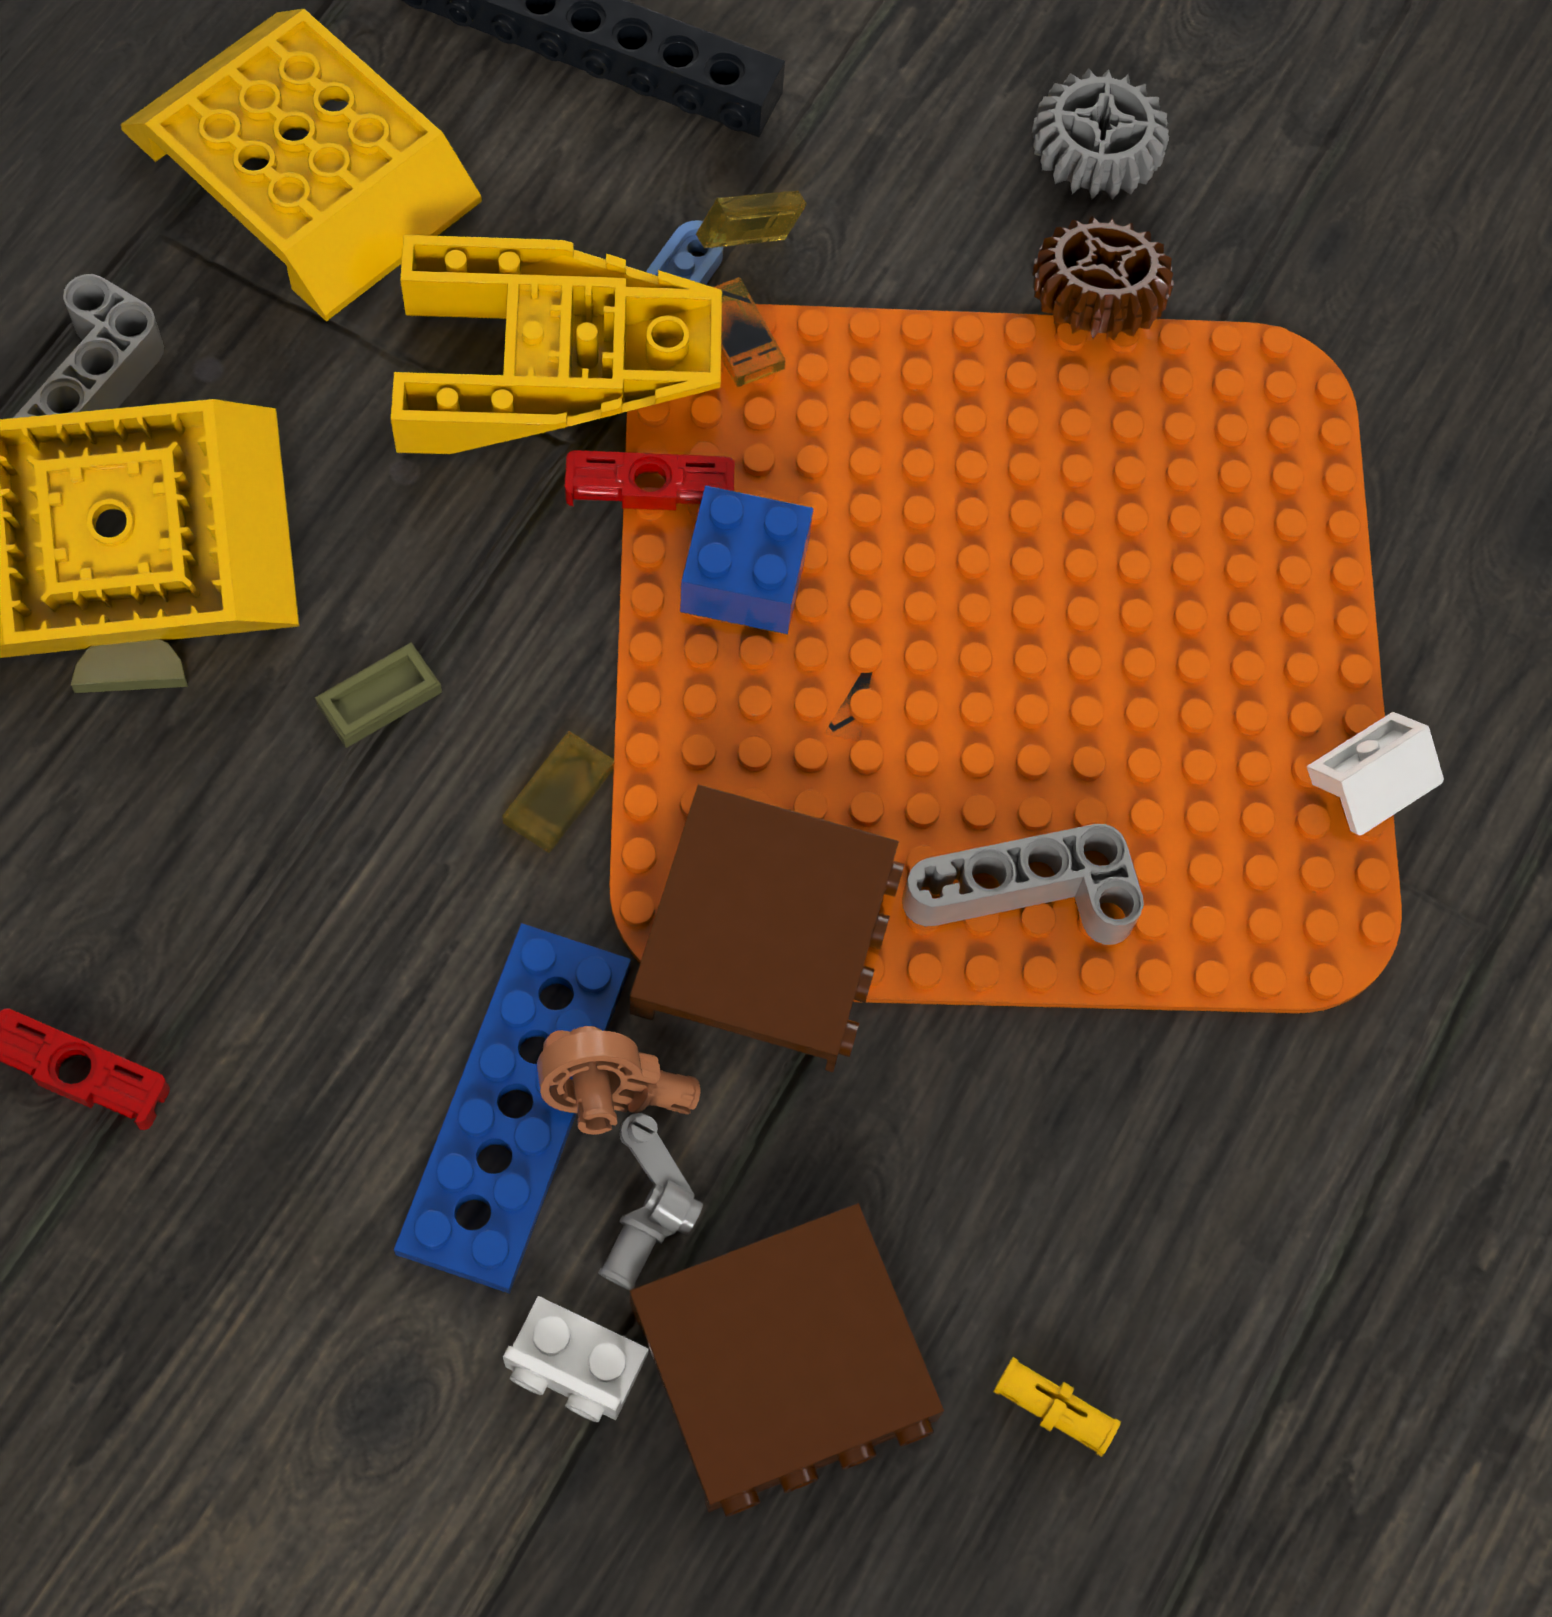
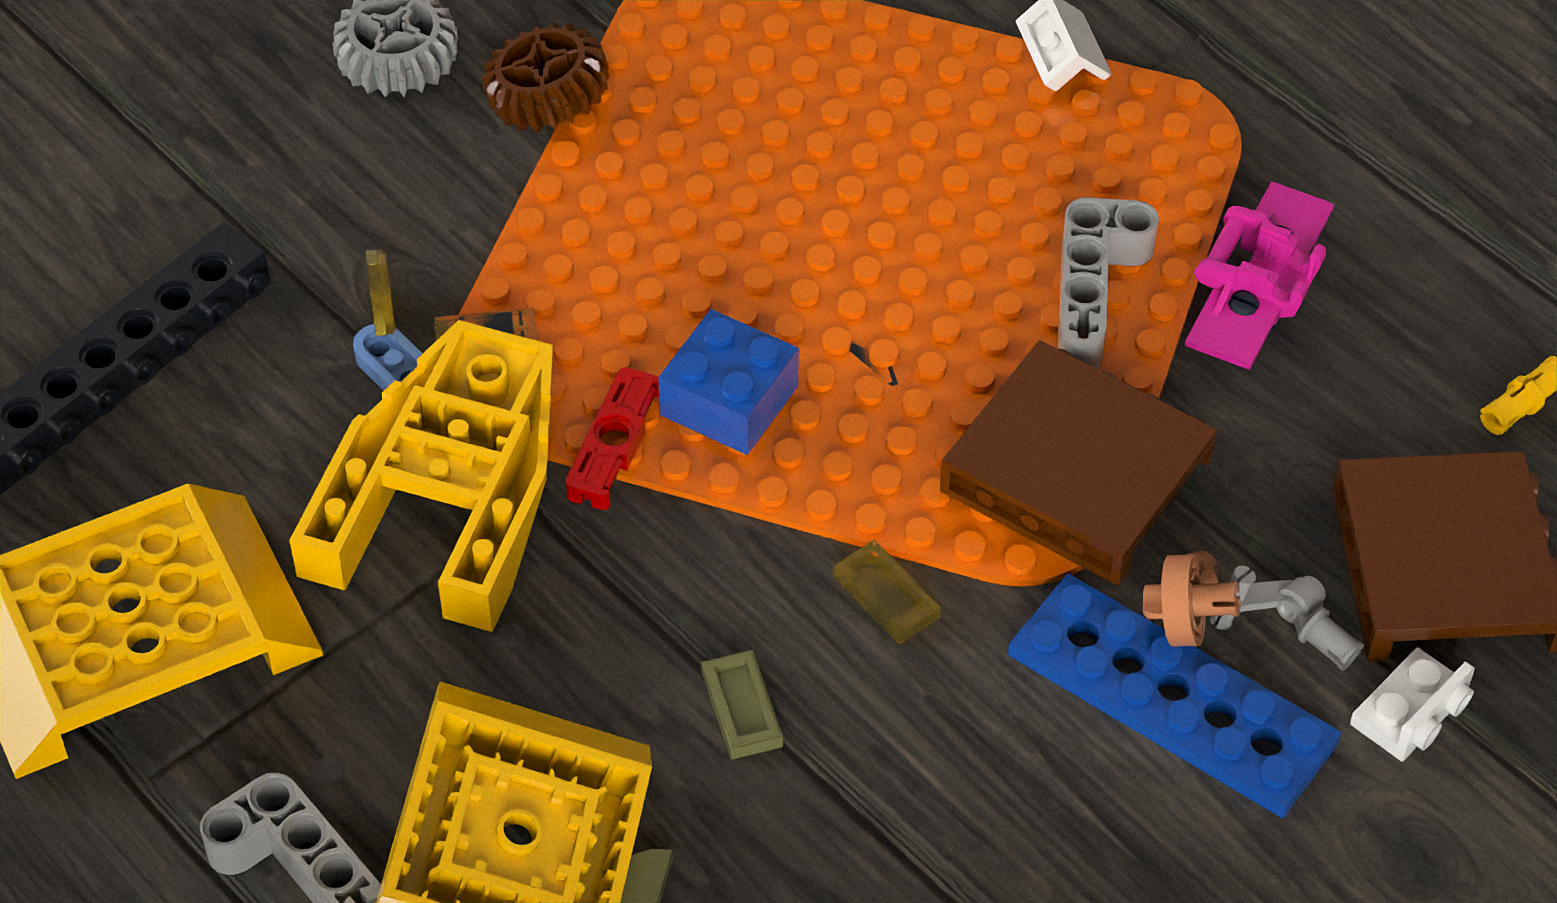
camera: 65 degrees left, 15 degrees down
none -> dark pink piece [1185,181,1334,370]

